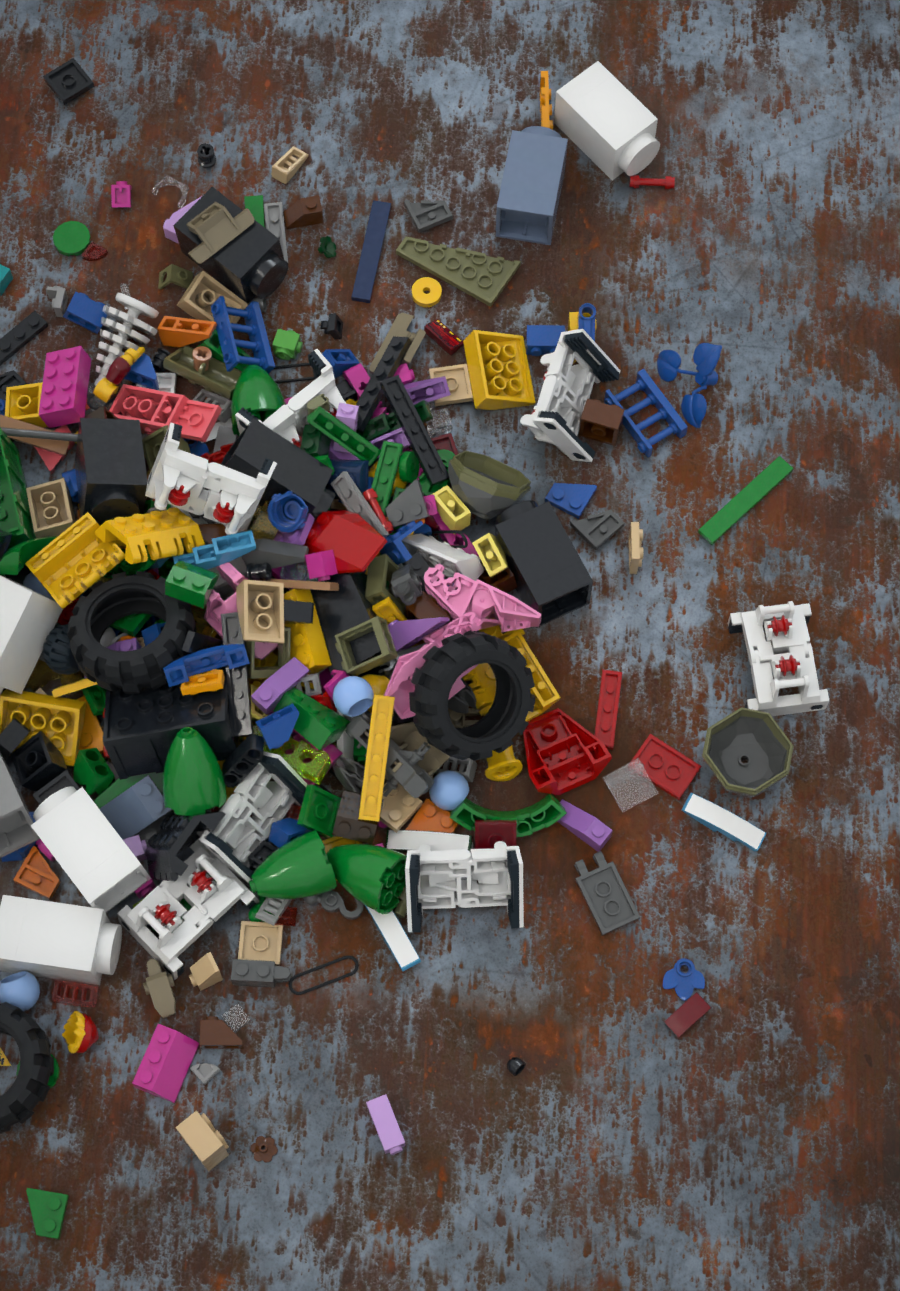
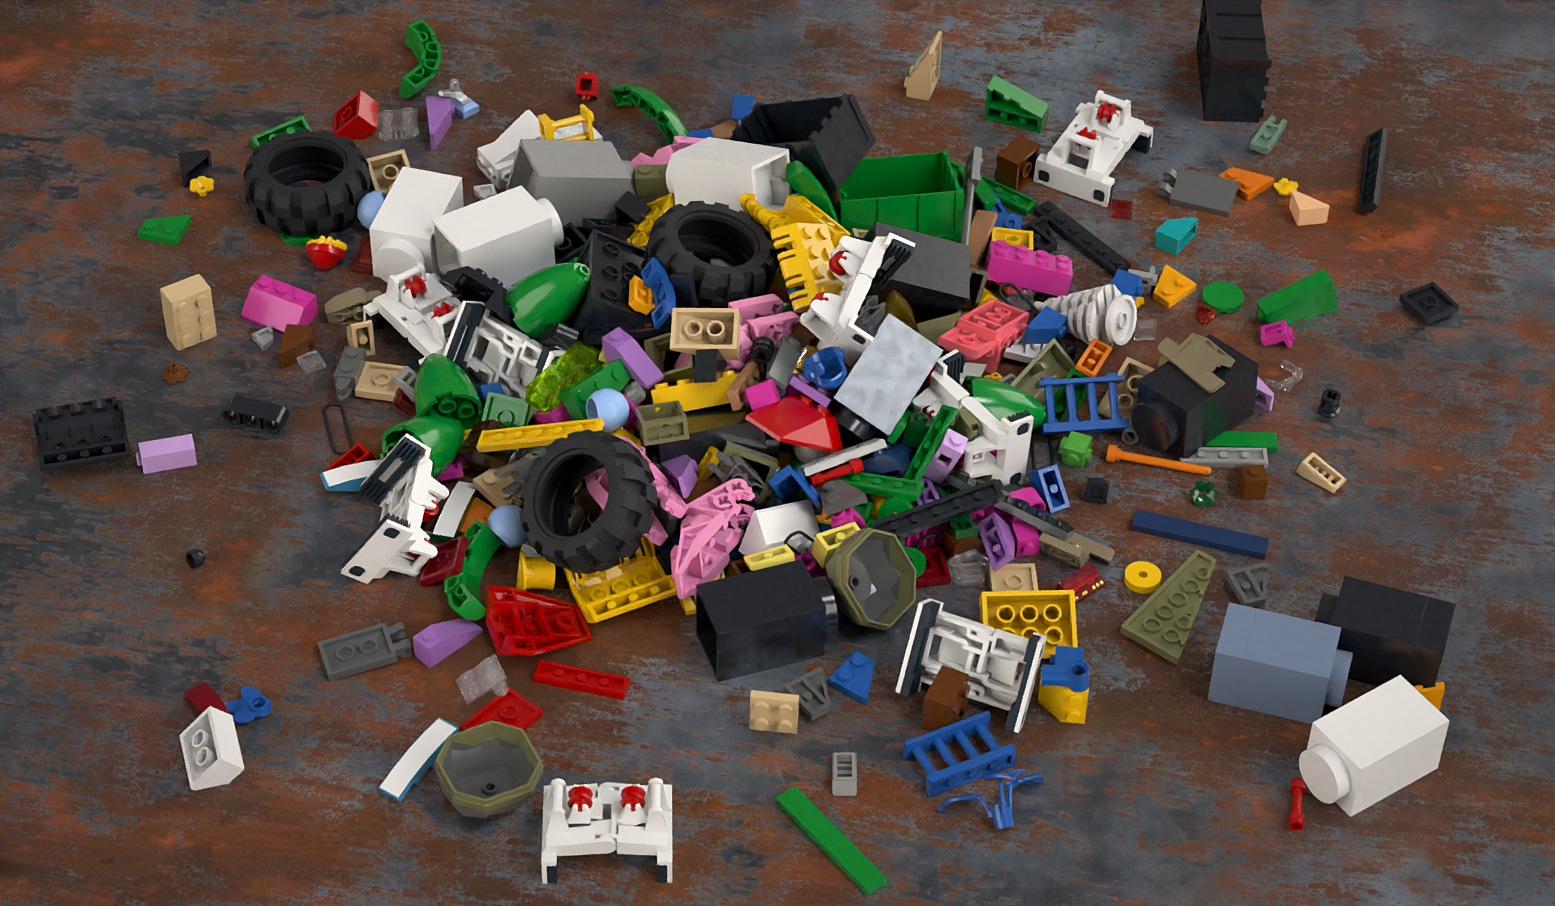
camera: 95 degrees right, 25 degrees down
piece [93,347,145,403] -> none
green slope [165,561,219,609] -> none
dark azure slope [173,530,256,570] -> none
nougat bush [192,346,212,371] -> none
blue slope [255,703,300,749] -> none
none -> black slope [32,396,131,472]
none -> white slope [179,706,244,790]
none -> black beam [222,395,290,434]
none -> red slope [325,442,376,471]
none -> light grey slope [832,752,857,796]
none -> orange piece [1106,444,1212,476]
none -> light orange wing [1153,265,1197,309]
none -> green slope [1256,269,1338,325]
none -> black container [1314,576,1456,688]

